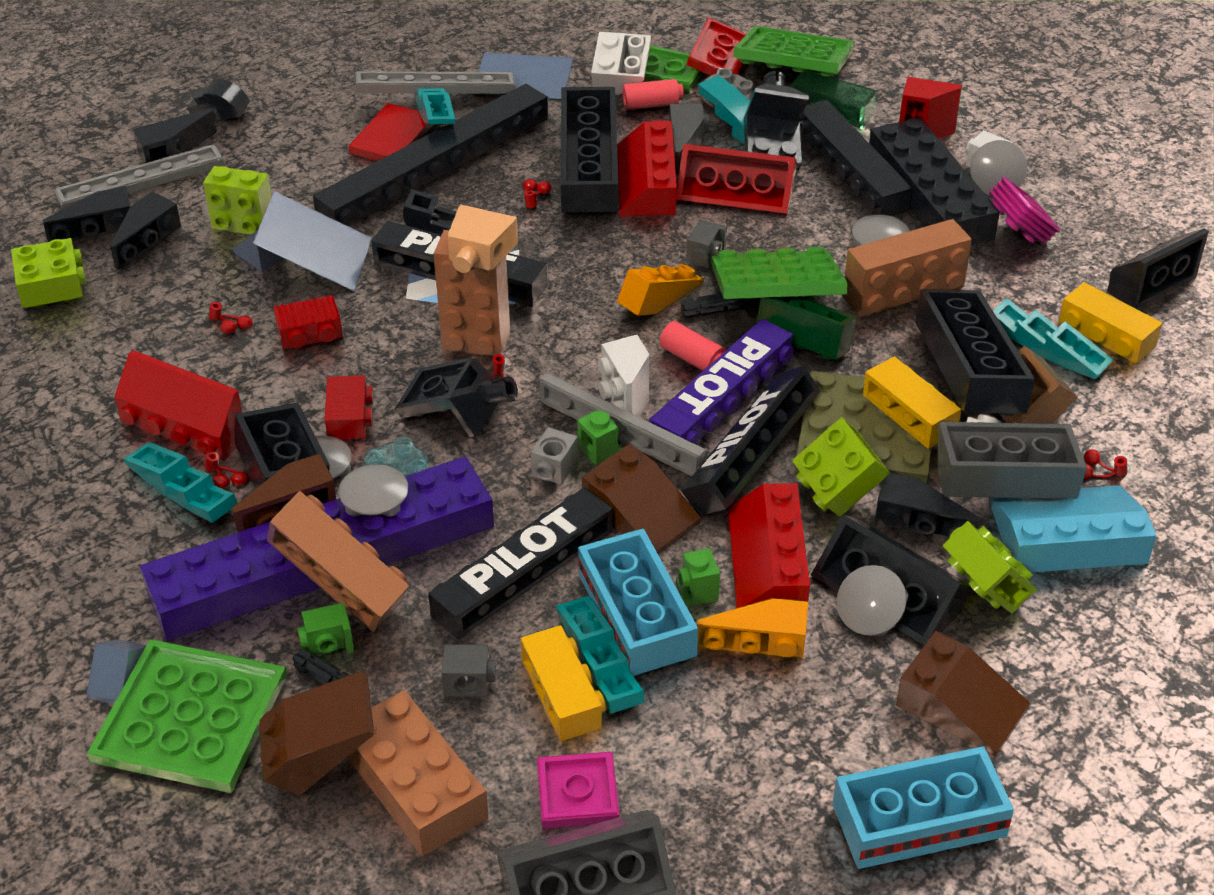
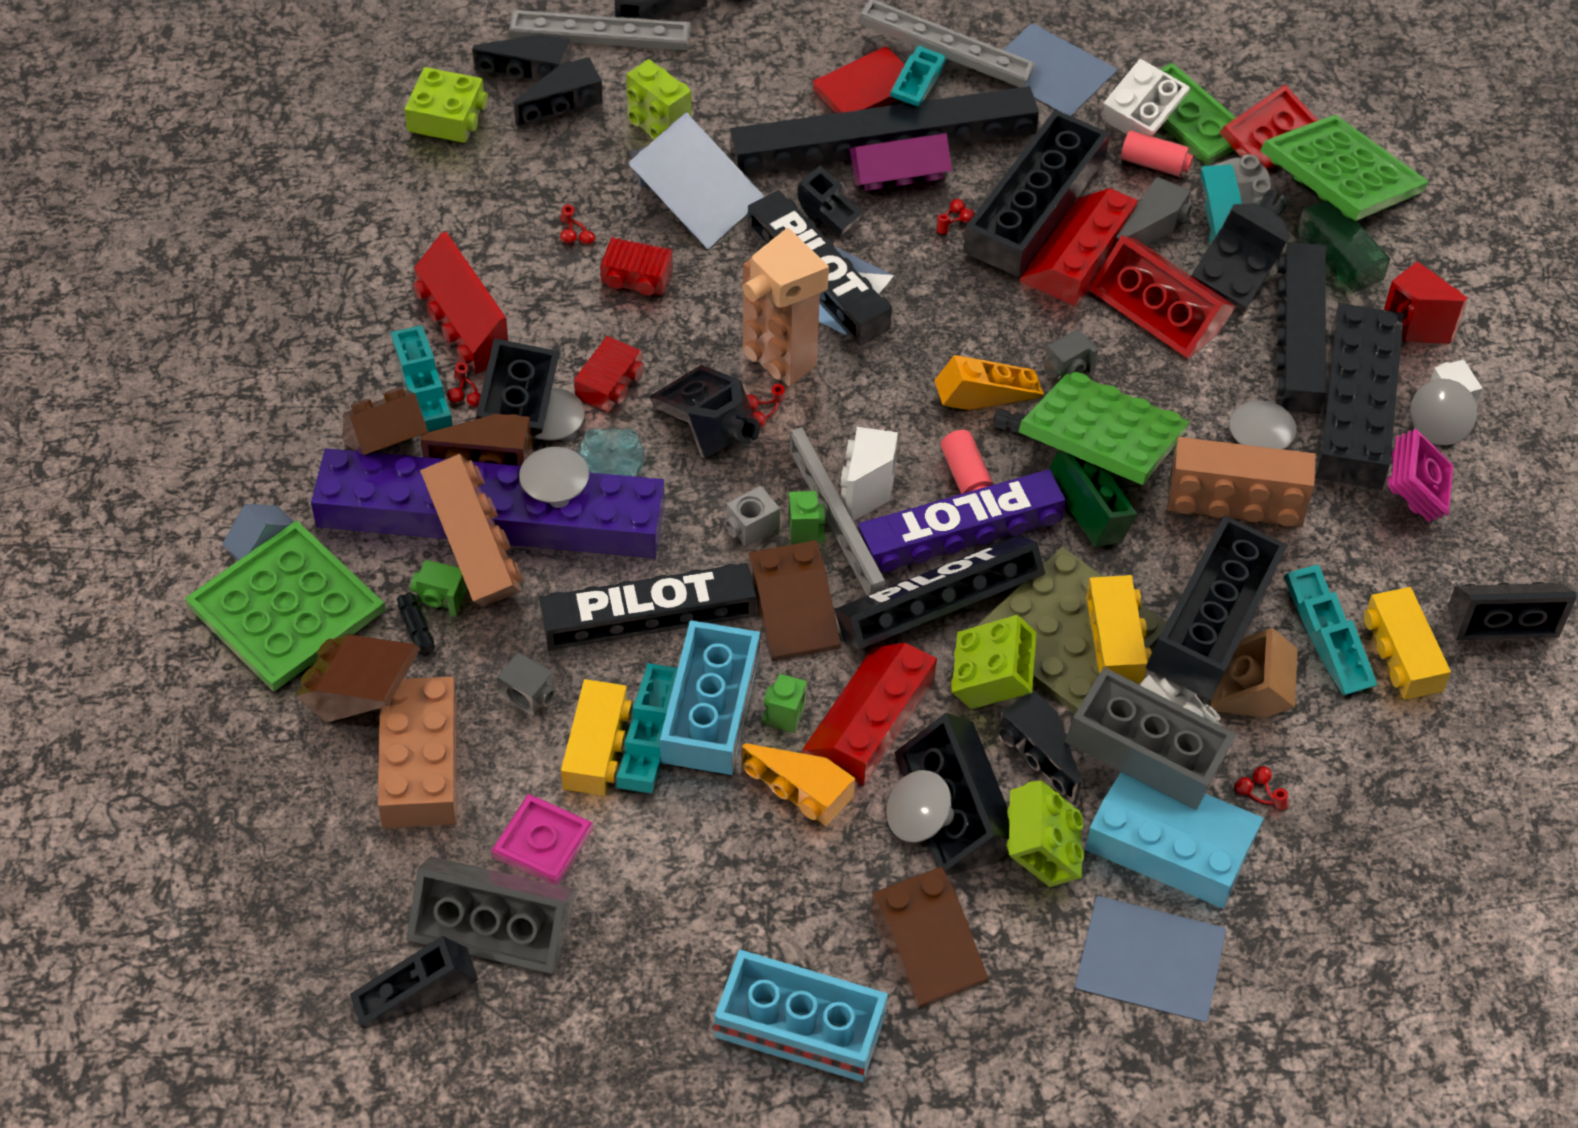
camera: 30 degrees right, 10 degrees up
none -> reddish brown slope [342,387,428,455]
none -> magenta brick [850,133,952,191]
none -> sand blue sticker [1075,896,1226,1022]

